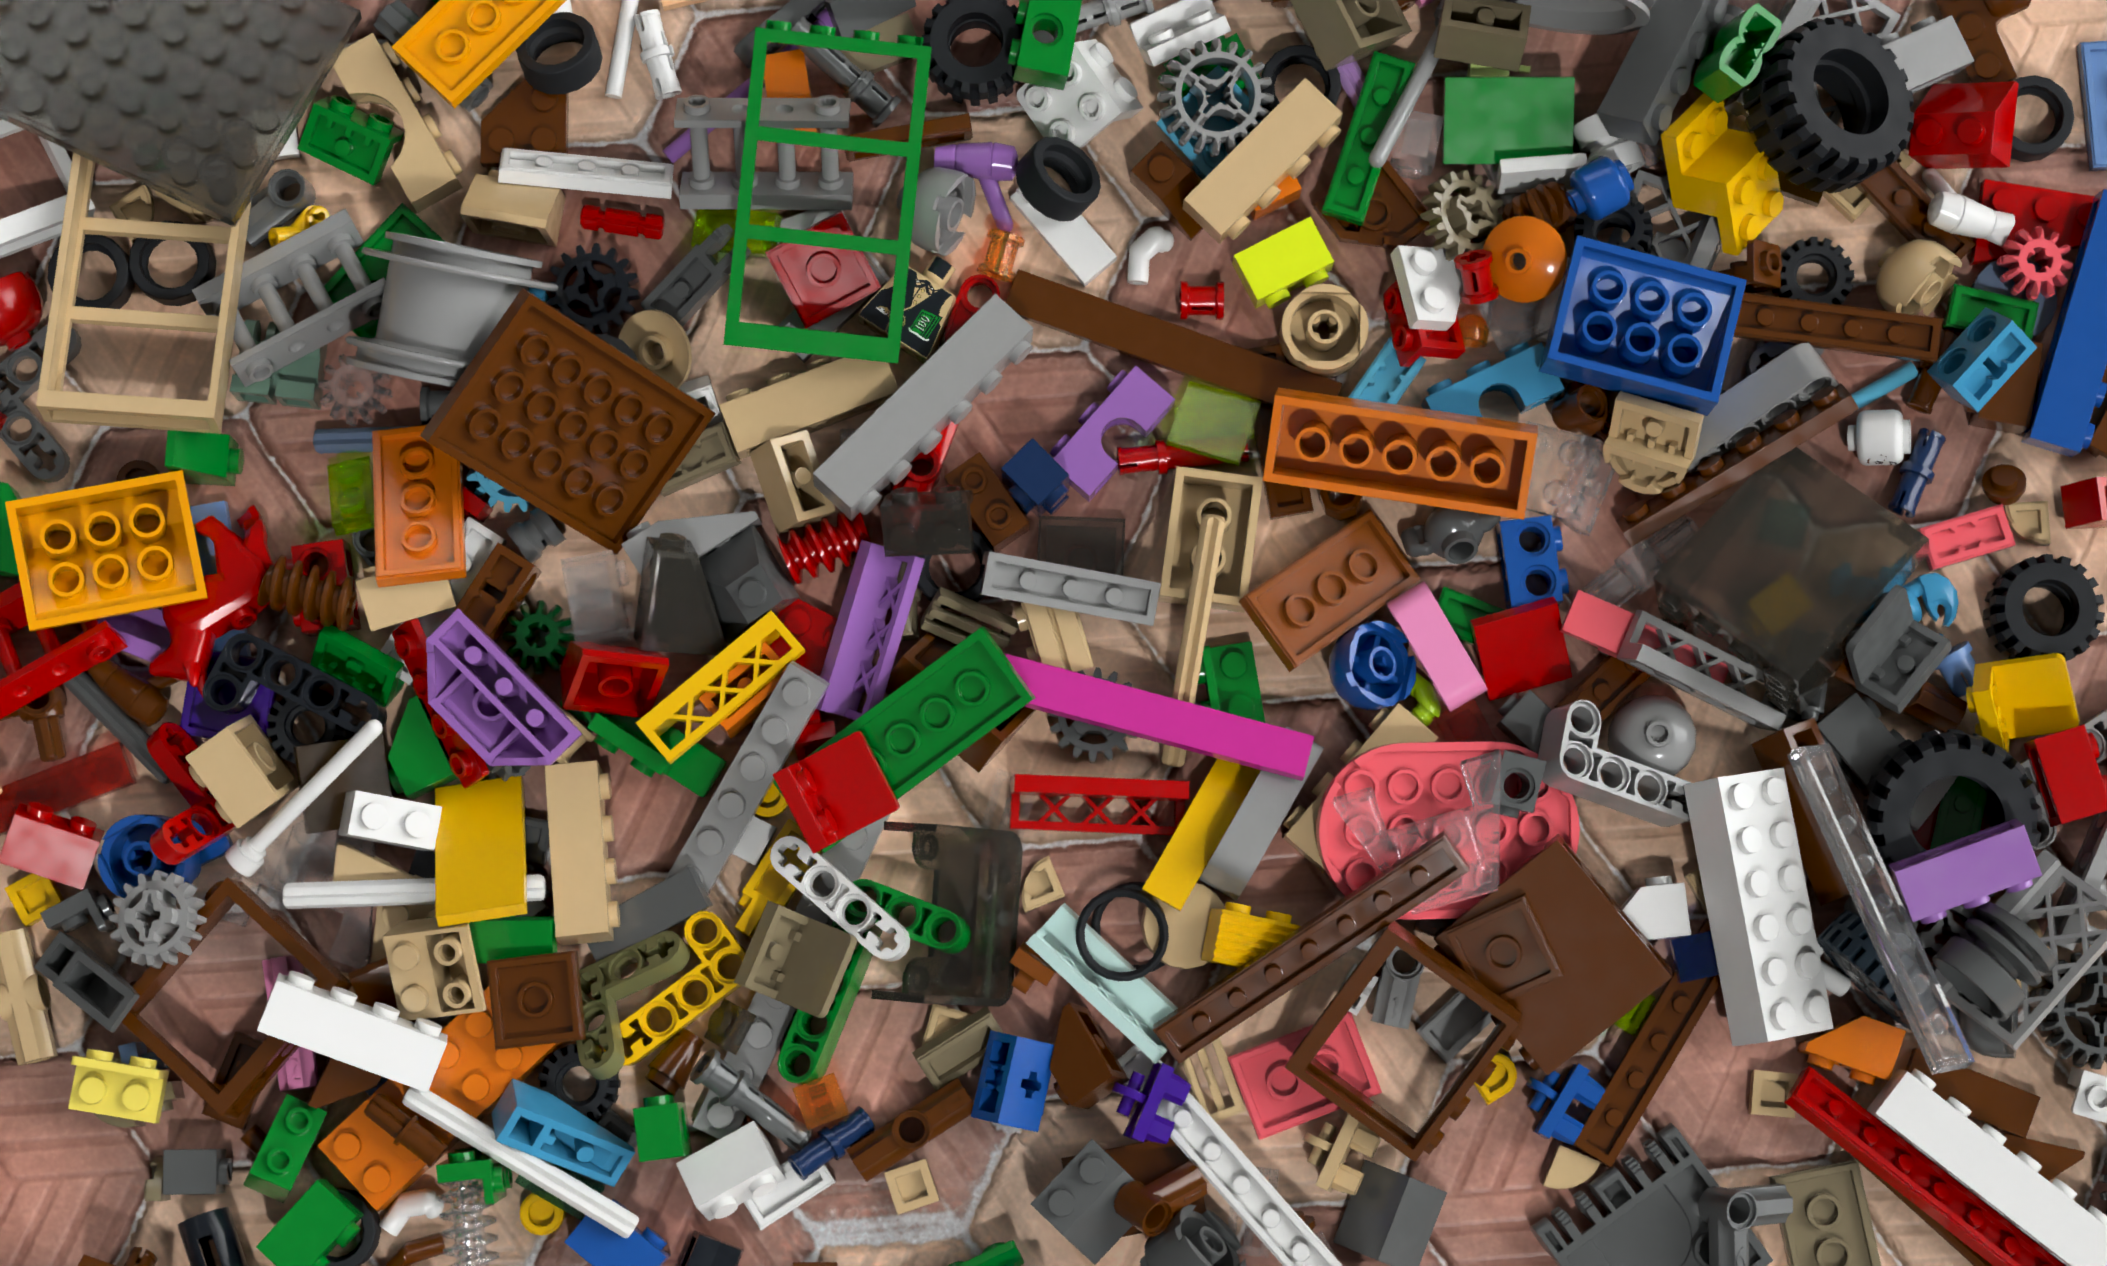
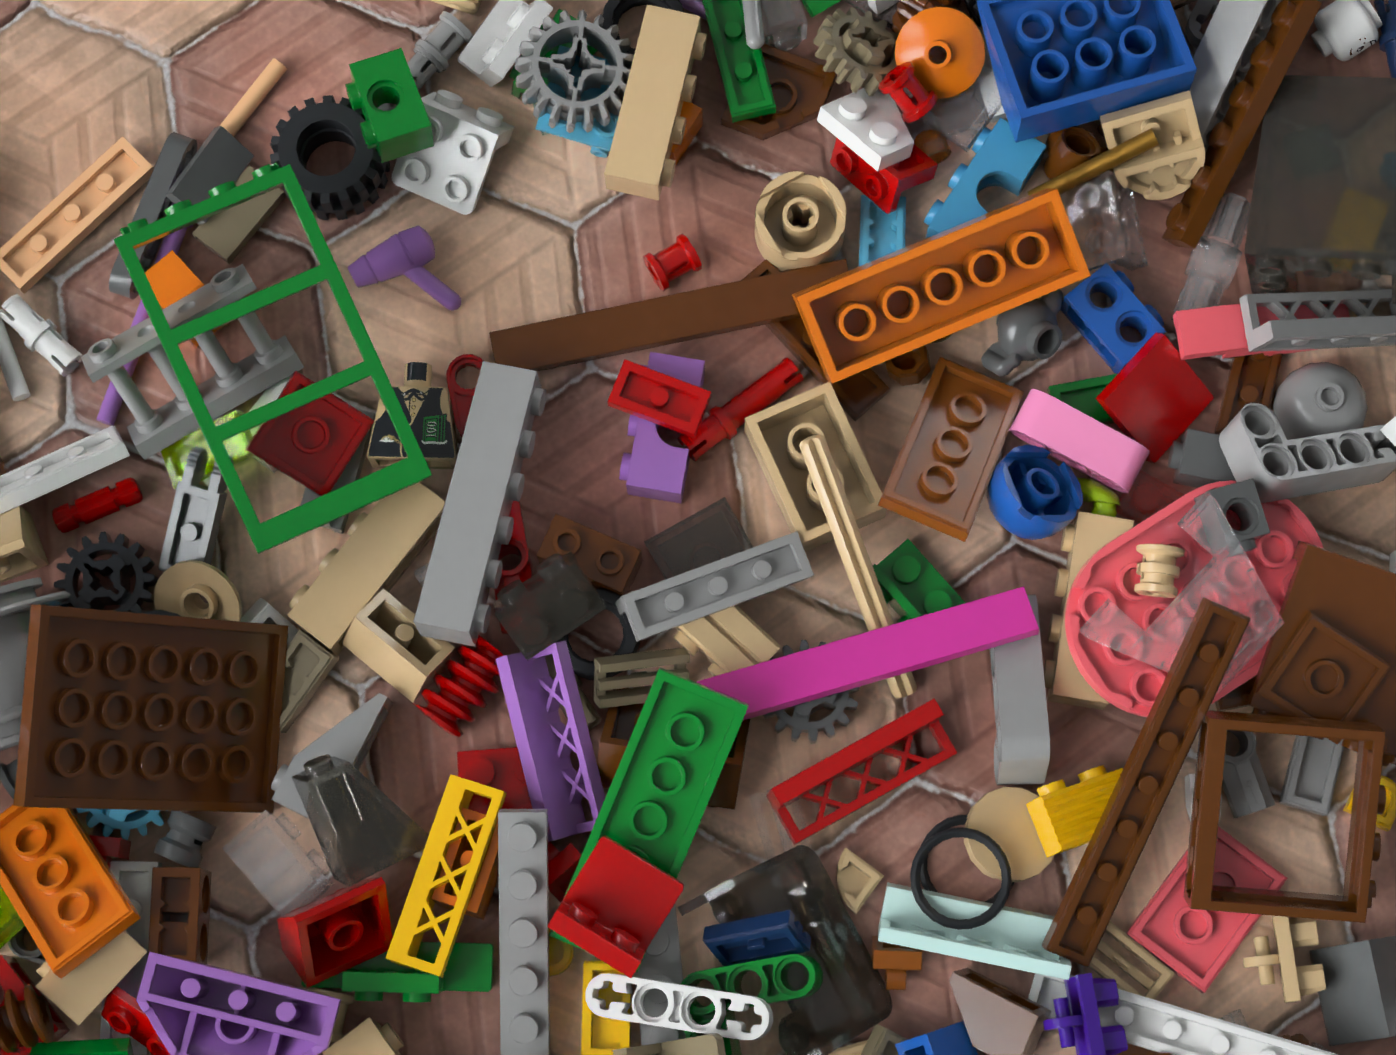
camera: 30 degrees left, 5 degrees down
dark green gear [502,600,578,675] -> none
dark grey slope [684,525,800,645] -> none
white tile [732,816,777,867] -> none
dark grey pin [791,16,901,128] -> none
reddish brown tile [845,113,973,162] -> none
light grey cylinder [897,167,976,256] -> none
clear orange bush [977,229,1025,282] -> none
dark blue brick [1001,438,1070,518] -> none
white hinge [1010,187,1117,287] -> none
black tyre [1016,137,1101,221] -> none
white arm [1127,226,1174,285] -> none
reddish brown slope [1130,141,1203,241] -> none
yellow slope [1142,758,1261,911] -> none
clear neon green piece [1167,381,1261,466] -> none
neon yellow brick [1232,216,1334,309] -> none
none -> red plate [607,359,712,438]
none -> dark blue tile [703,910,811,966]
none -> pearl gold bar [1027,128,1160,195]
none -> tan bush [1134,544,1185,598]

